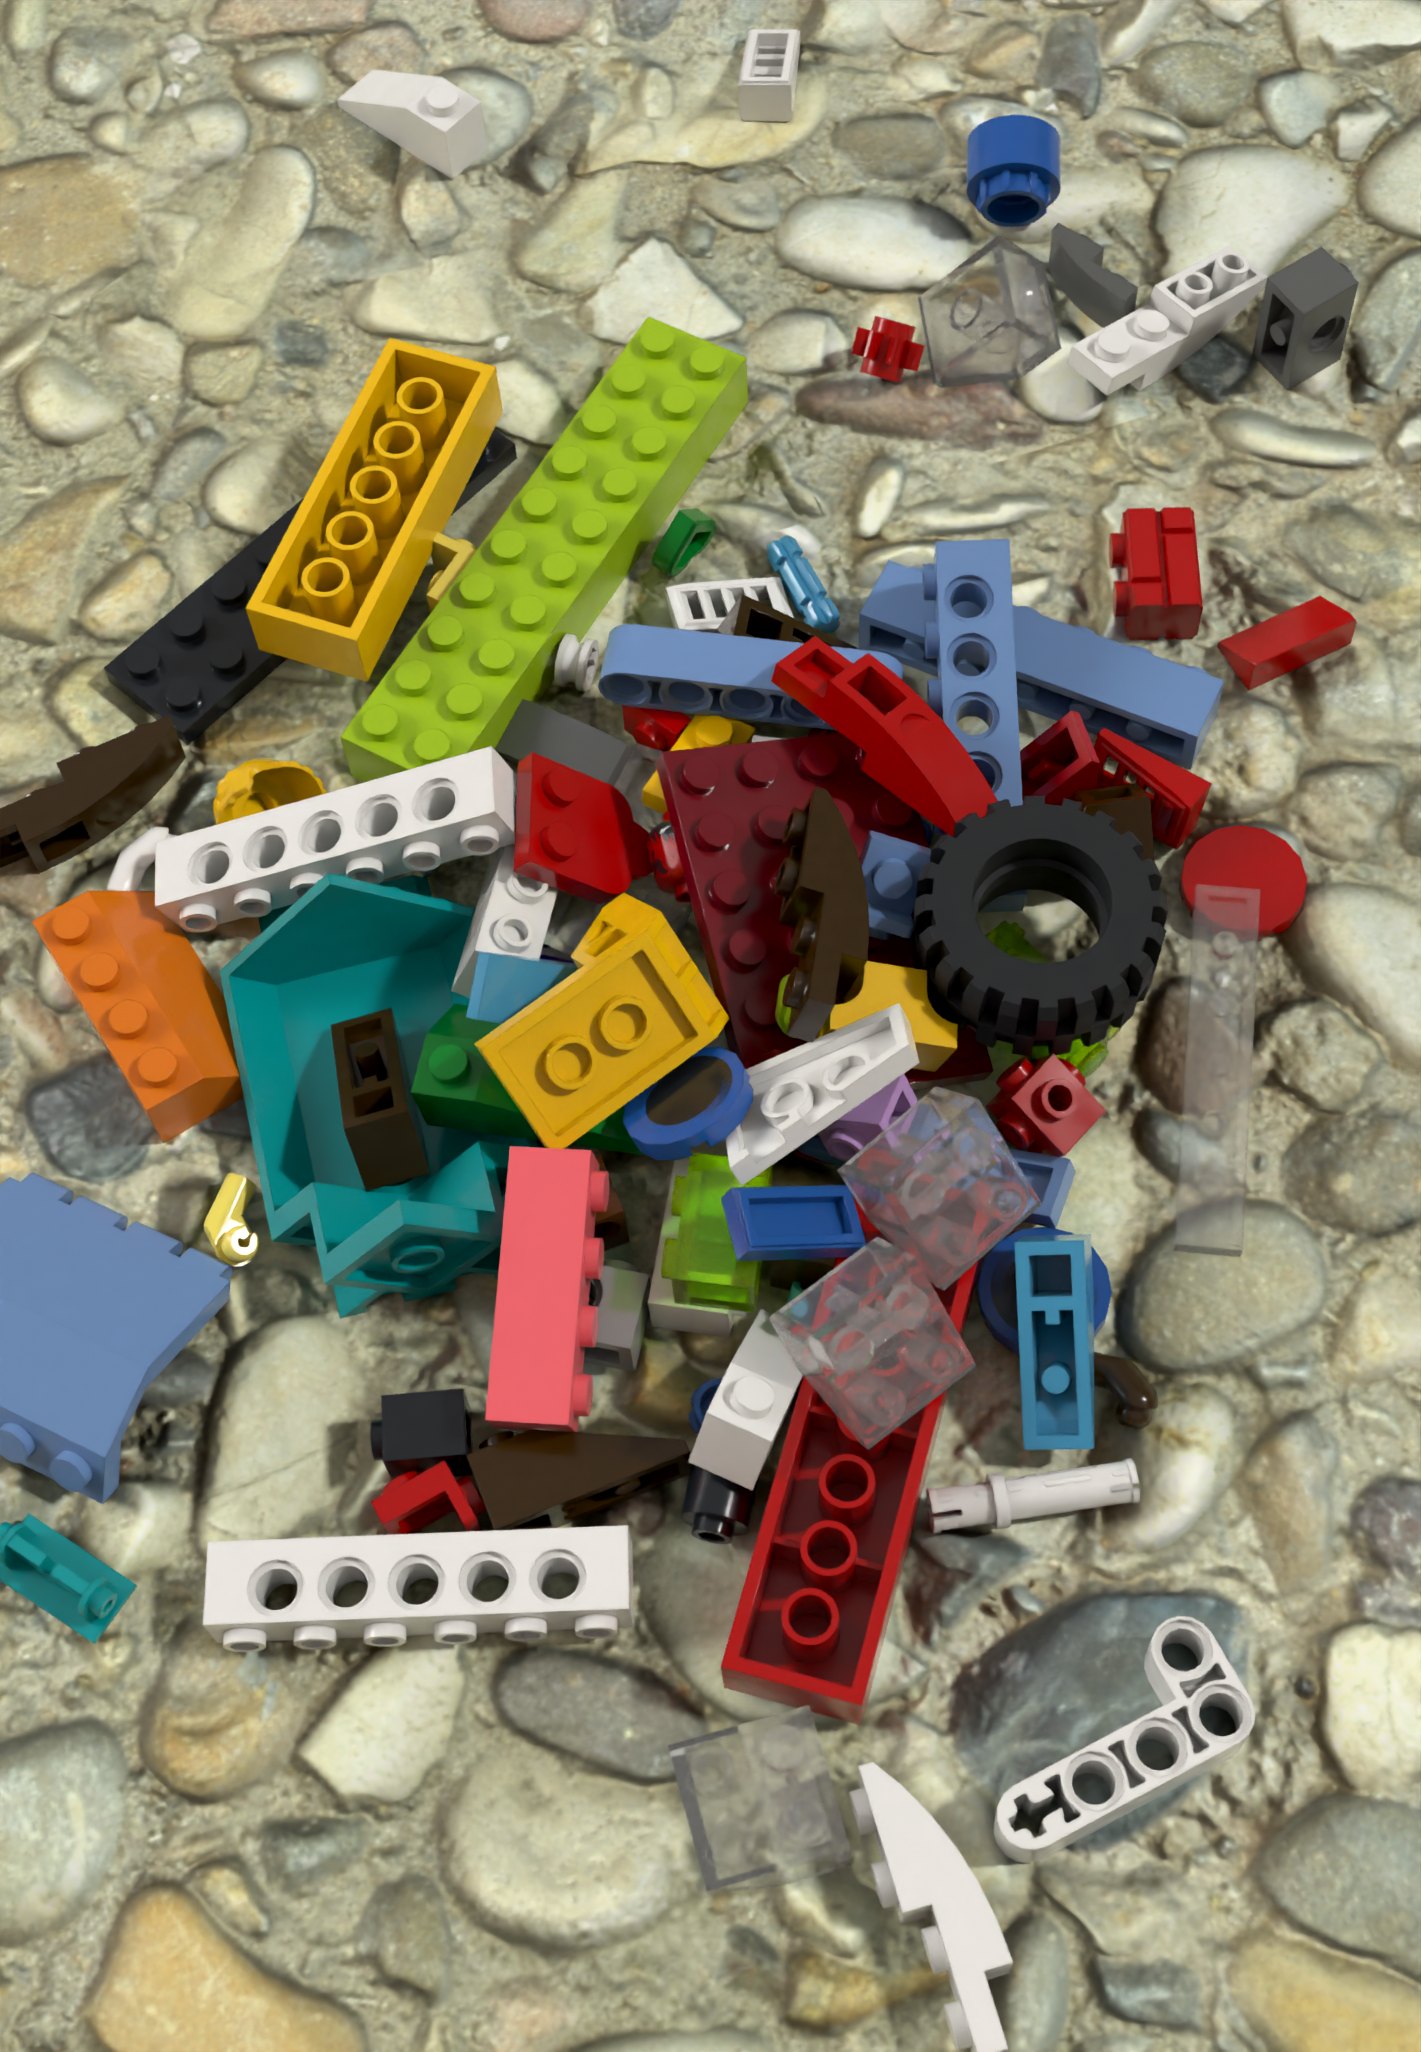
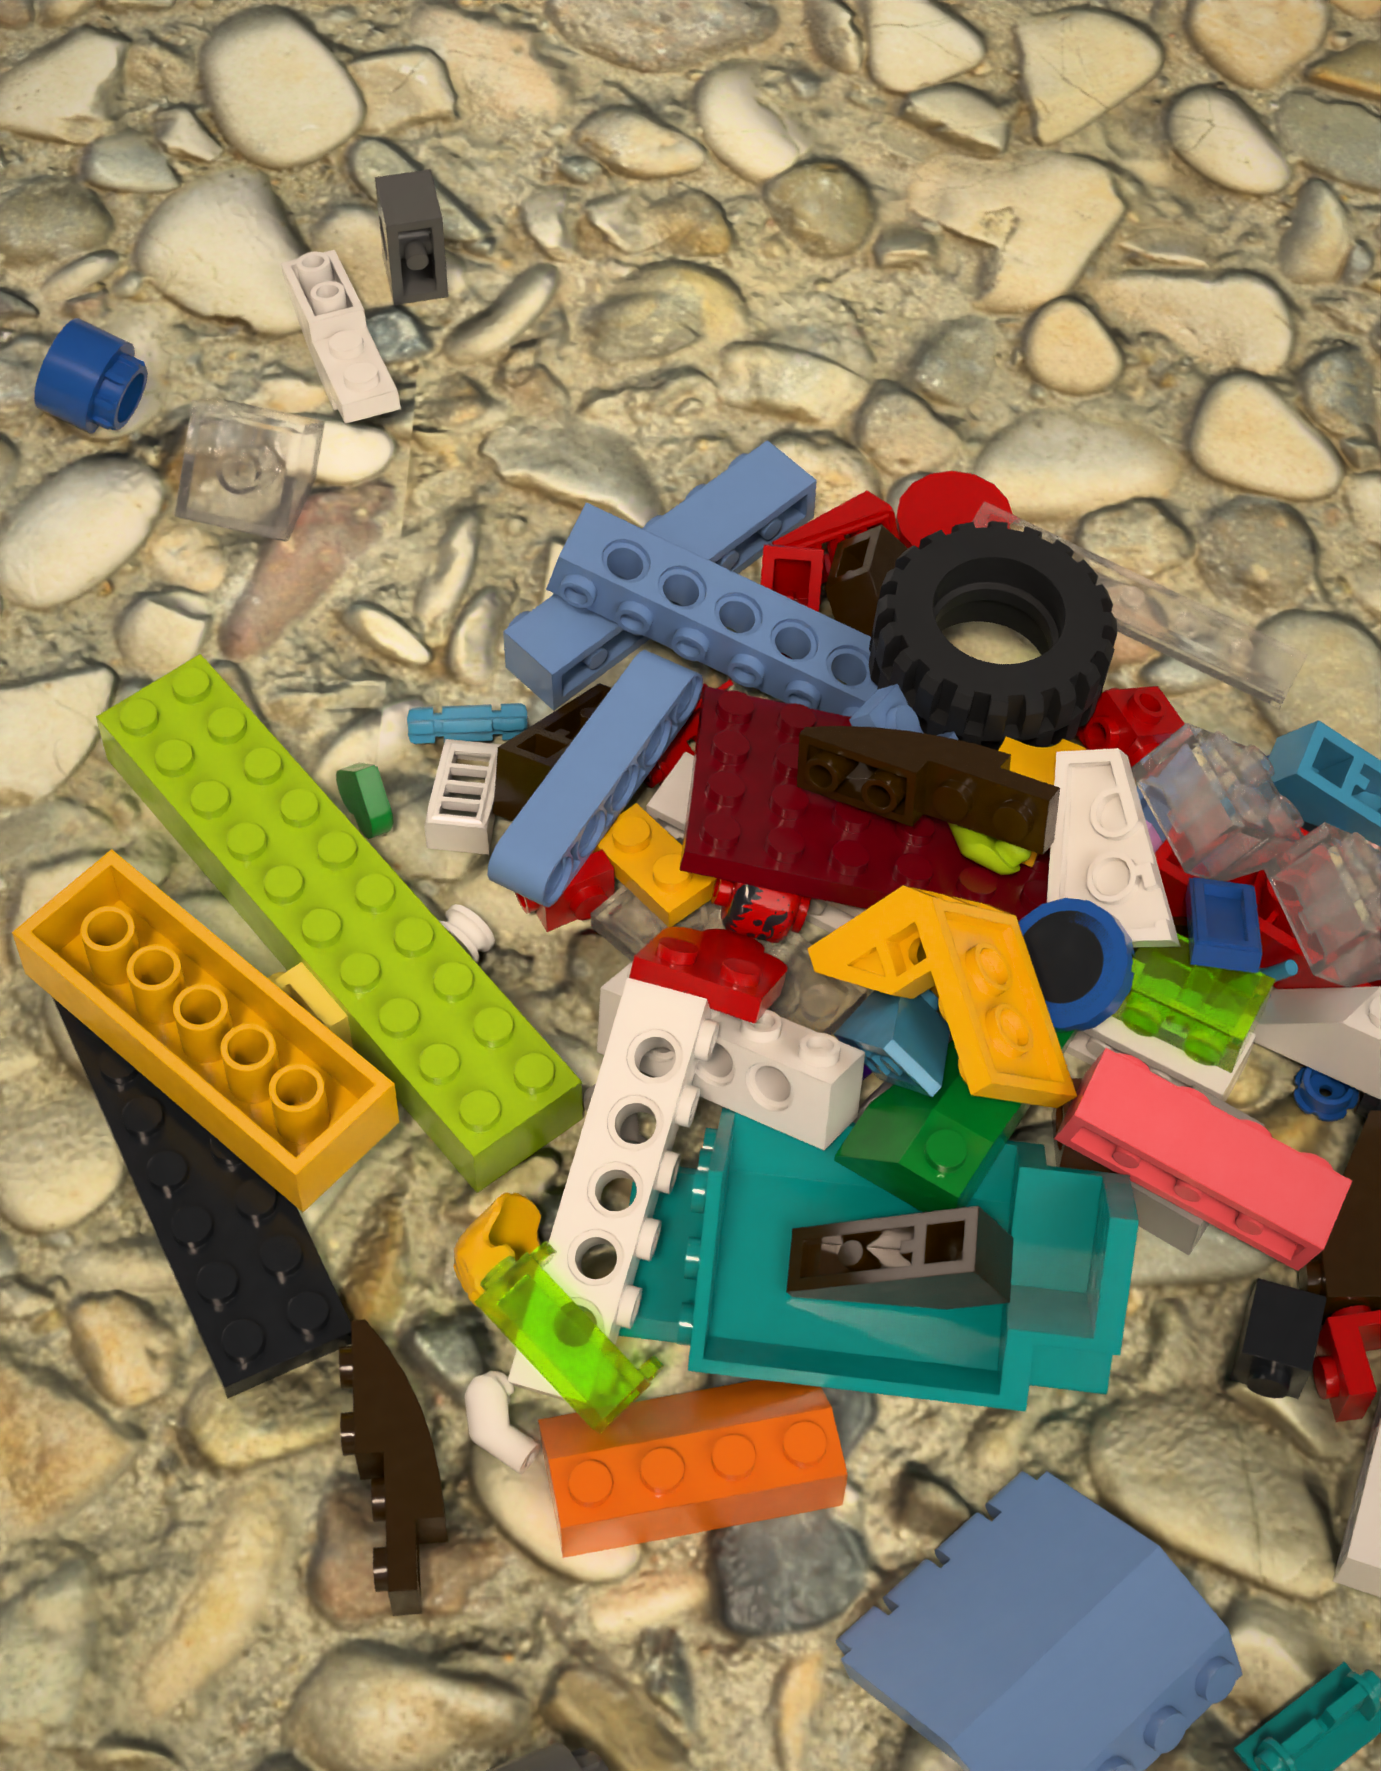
camera: 75 degrees left, 5 degrees down
light yellow arm [204,1173,259,1266] -> none
dark grey slope [495,699,634,787] -> none
red slope [771,636,998,837] -> none
red gear [851,316,925,383] -> none
dark grey slope [1048,223,1138,328] -> none
red brick [1109,507,1203,640] -> none
red slope [1217,596,1357,691] -> none
none -> clear neon green brick [475,1241,664,1434]

